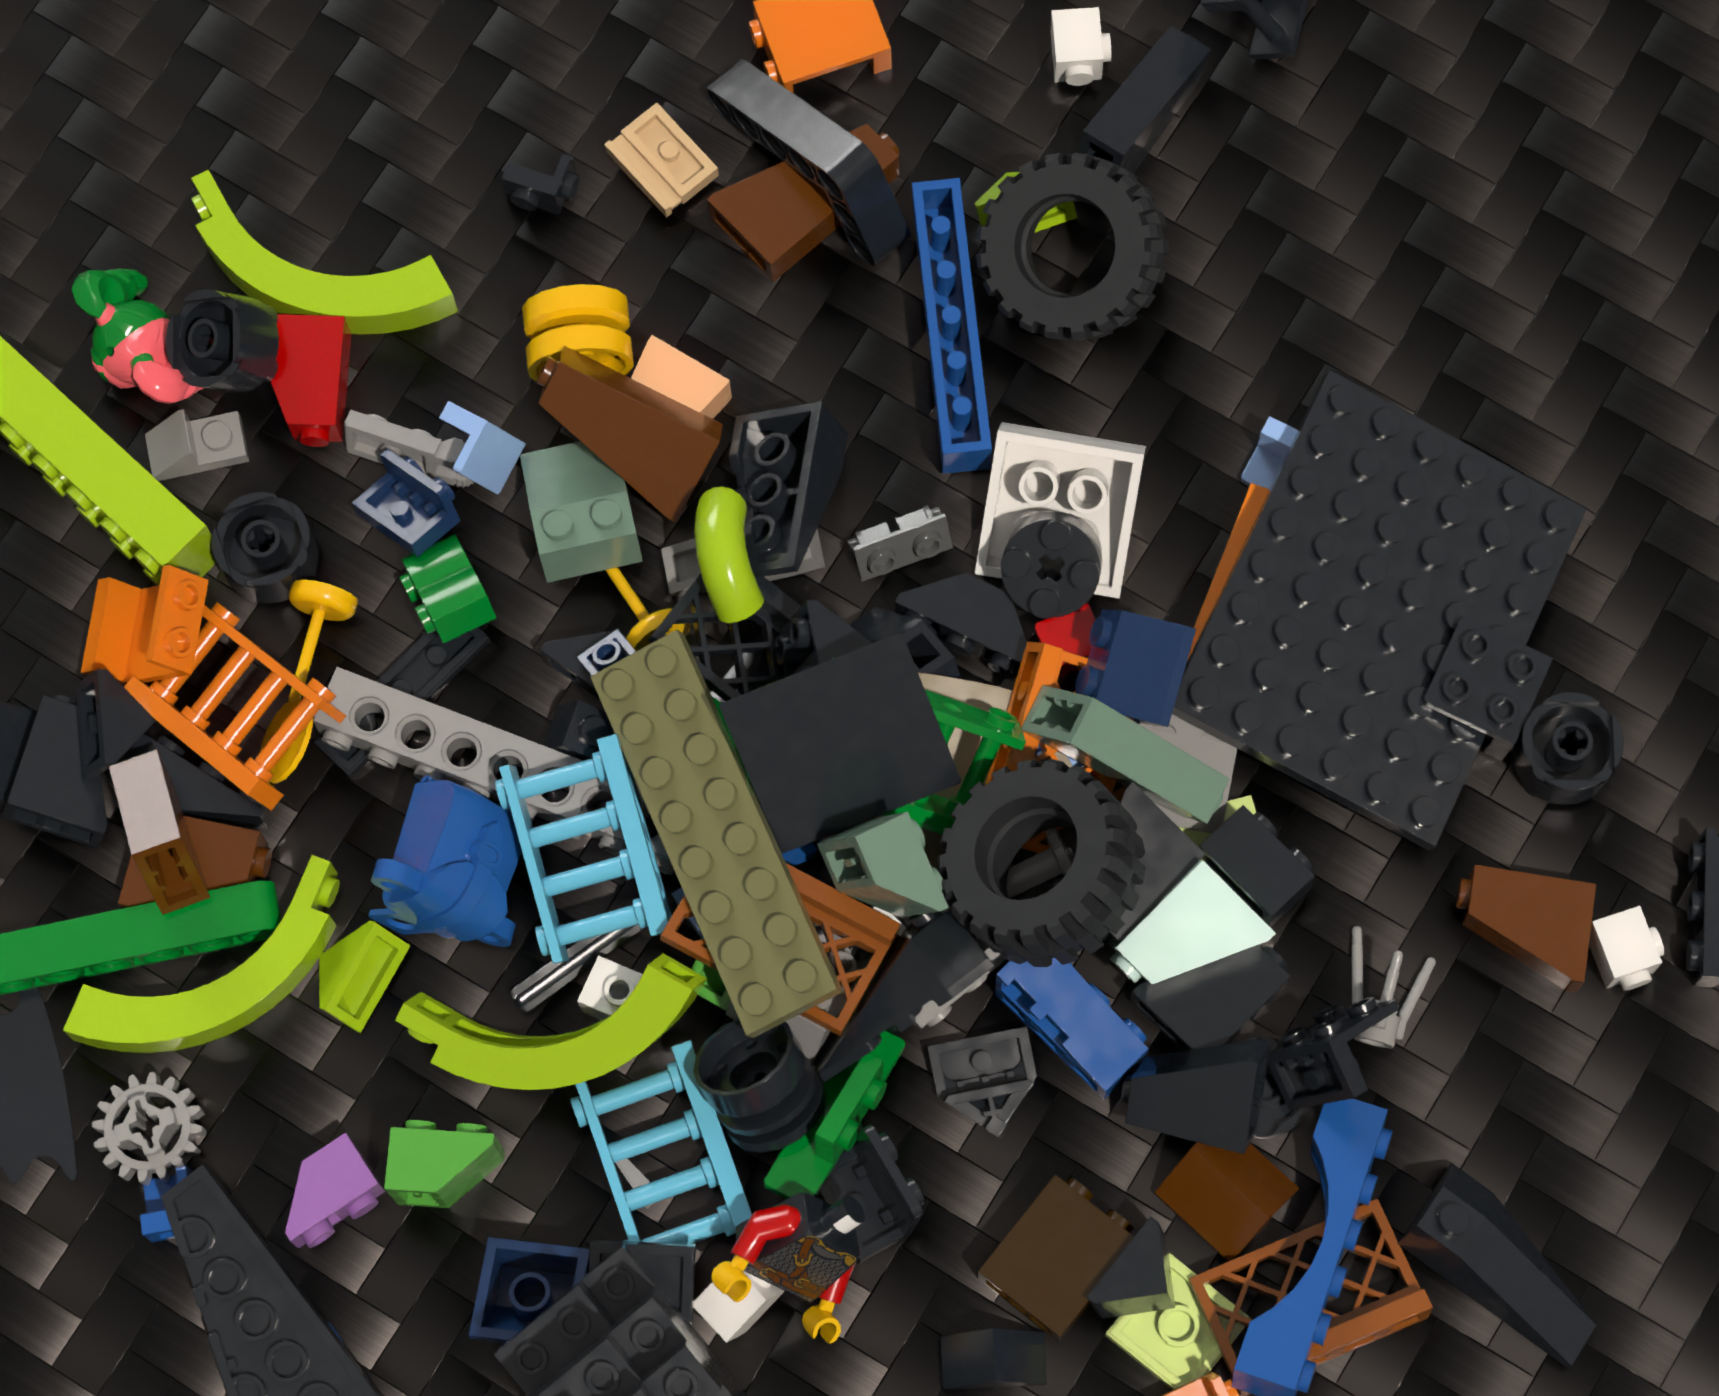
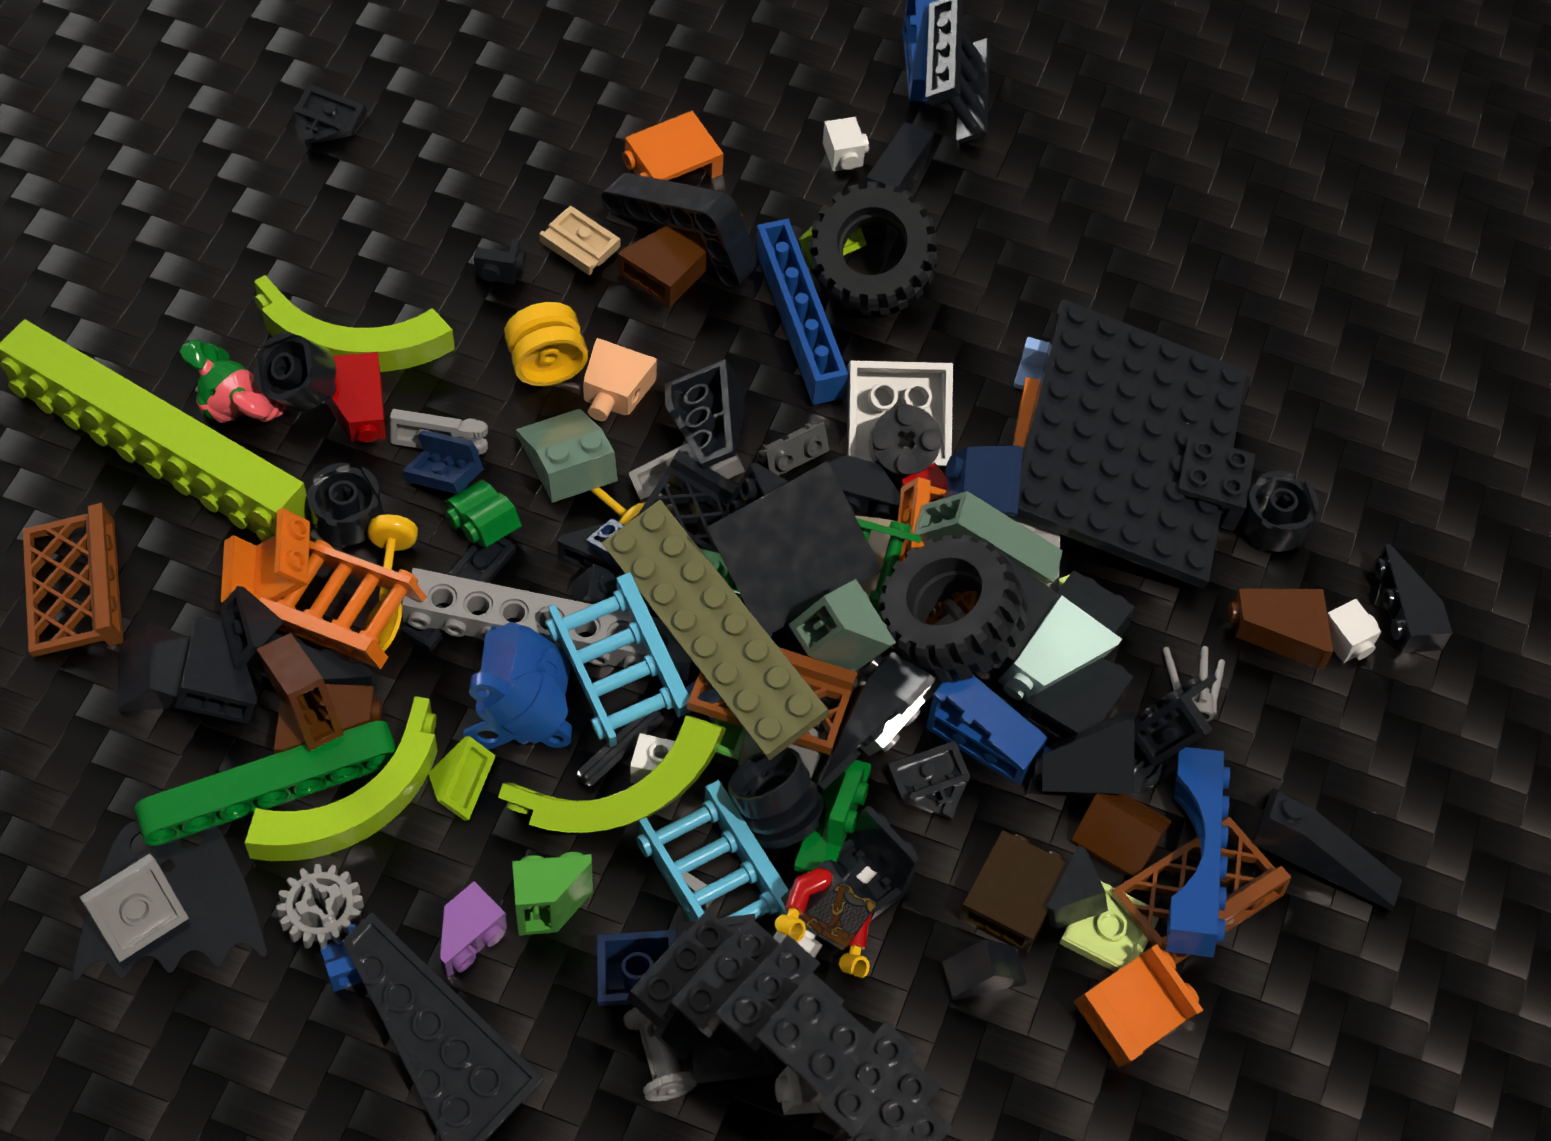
camera: 20 degrees left, 15 degrees down
light grey slope [145,409,250,481] -> none
light blue panel [439,401,526,494] -> none
reddish brown slope [536,345,723,522] -> none
lime cylinder [694,487,764,623] -> none

